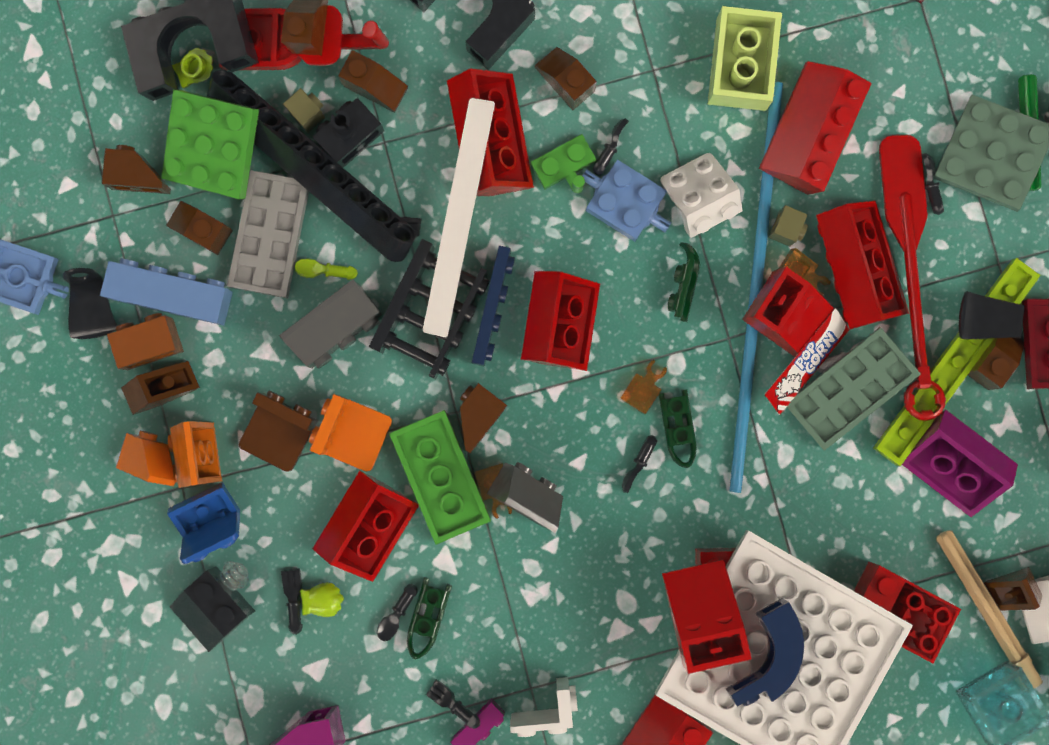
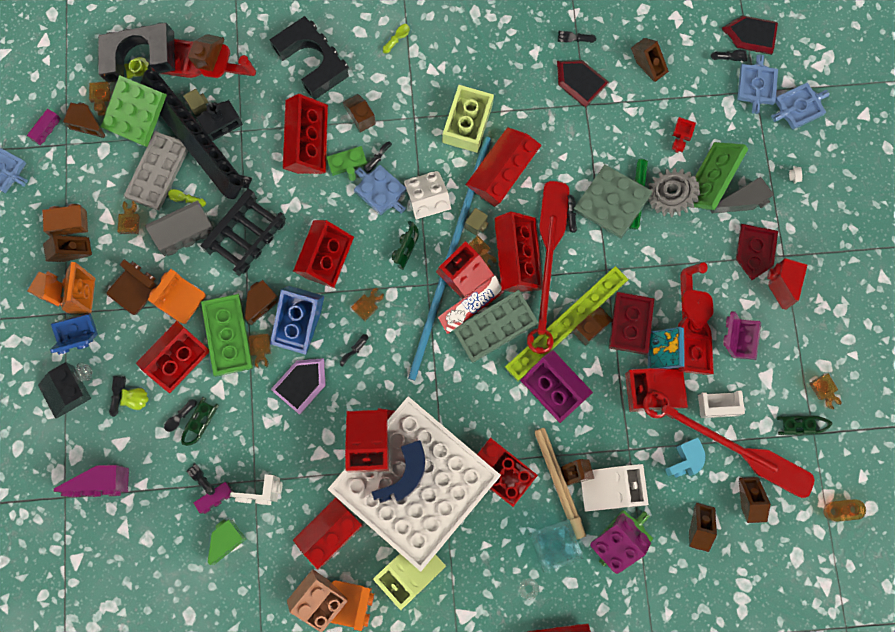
camera: 10 degrees right, 10 degrees down
black piece [63,268,117,339] -> none
medium blue brick [100,258,233,326] -> none
reddish brown slope [166,201,233,255] -> none
reddish brown slope [338,50,408,113] -> none
white sticker [423,98,495,337] -> none
dark blue plate [472,245,515,367] -> none
dark grey slope [487,462,563,533] -> none
dark green piece [659,389,697,468] -> none
black piece [959,291,1025,339] -> none
none -> magenta piece [27,108,61,146]
none -> clear orange plate [89,82,110,116]
none -> clear orange plate [117,201,140,234]
none -> blue slope [270,286,324,355]
none -> black tile [271,358,326,415]

